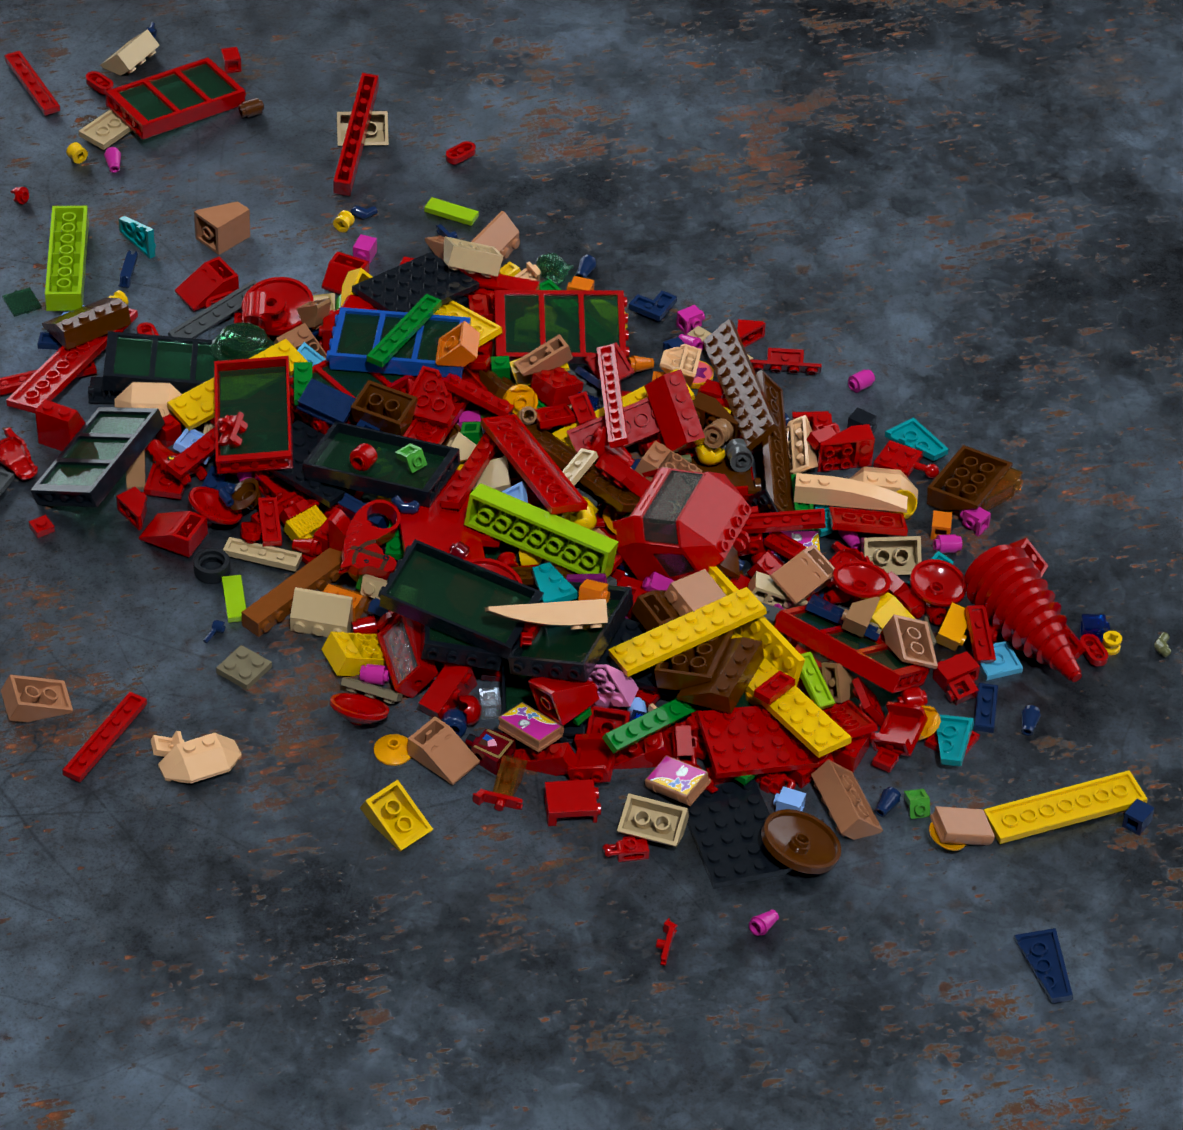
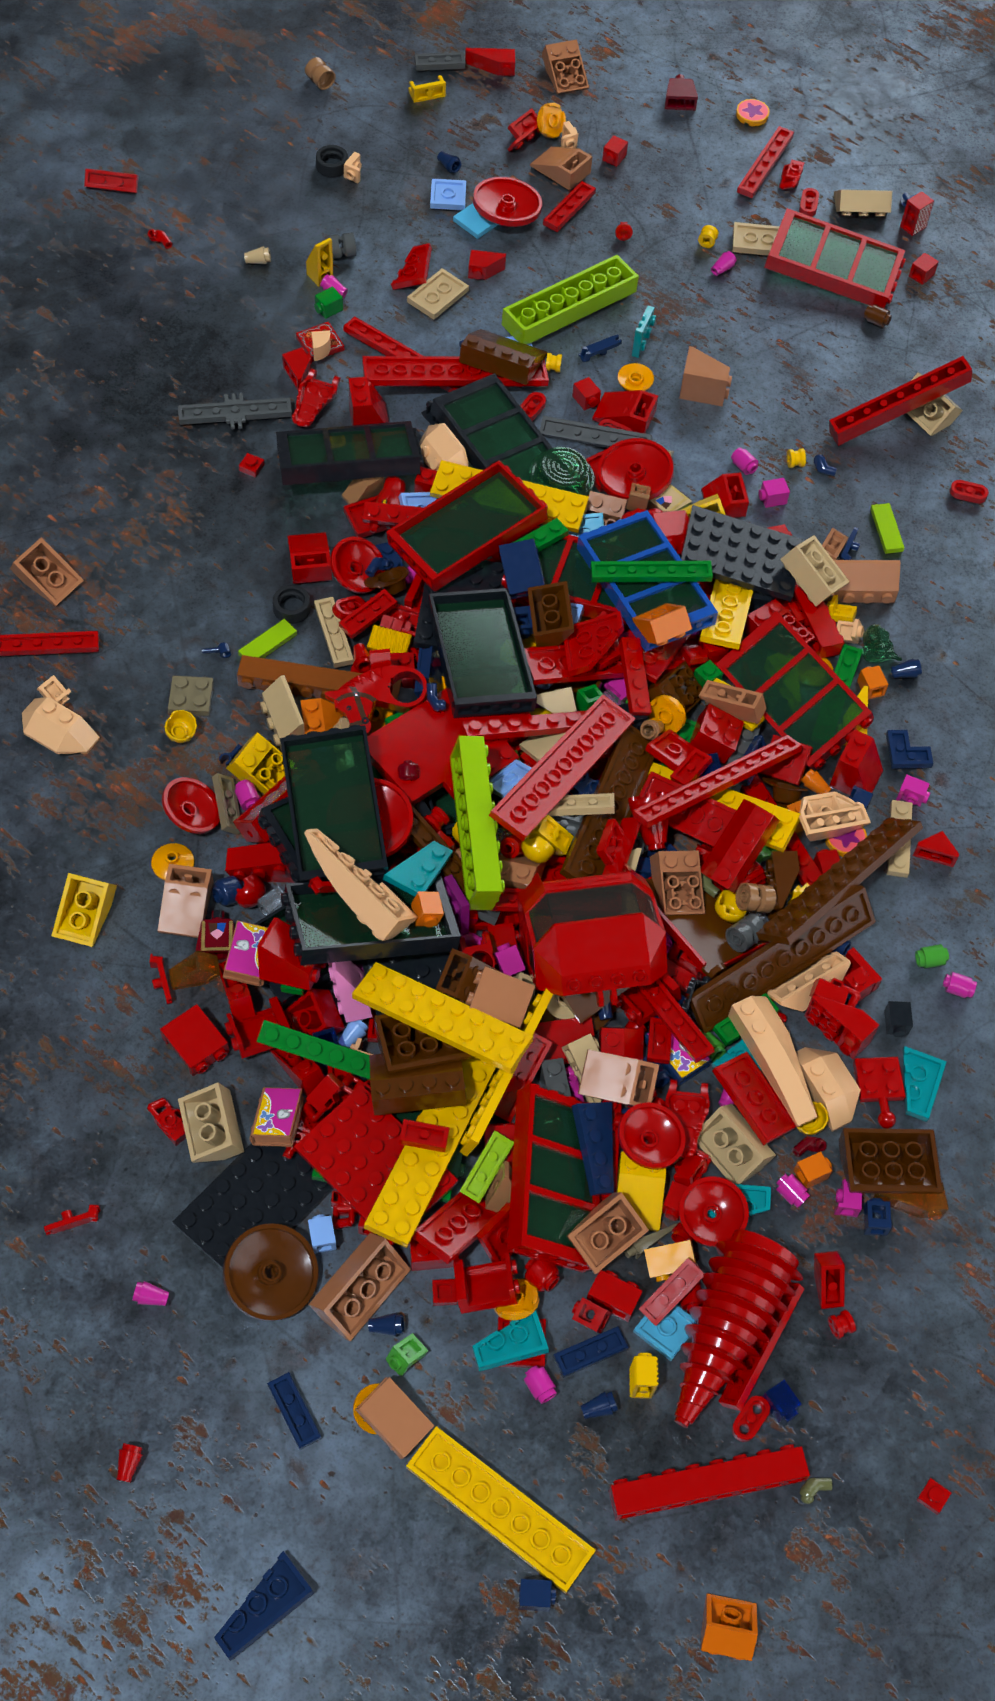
camera: 55 degrees right, 15 degrees up
clear green piece [2,287,42,317] -> none
red slope [116,487,147,530] -> none
red hips [217,412,248,448] -> none
red piece [242,291,288,331] -> none
red head [349,443,378,471] -> none
bright green bracket [395,443,427,473] -> none
dark pink cone [678,334,704,352] -> none
red bracket [750,348,822,375] -> none
medium nougat slope [841,597,880,638] -> none
yellow wheel [1102,631,1122,655] -> none
none -> red cone [116,1443,143,1483]
none -> yellow hair [164,710,197,743]
none -> dark blue hand [219,744,242,767]
none -> dark blue tile [267,1372,322,1451]
none -> dark pink brick [524,1365,557,1404]
none -> red brick [572,377,601,411]
none -> red brick [609,1444,810,1521]
none -> light orange dish [618,363,654,391]
none -> yellow brick [629,1353,659,1399]
none -> dark pink brick [731,448,758,475]
none -> reddish brown piece [762,777,808,808]
none -> red piece [779,159,805,190]
none -> dark red arm [791,1136,827,1157]
none -> red wheel [828,1310,856,1339]
none -> red slope [829,730,883,795]
none -> dark blue brick [863,1198,892,1236]
none -> red panel [900,192,934,236]
none -> bright green brick [915,944,949,969]

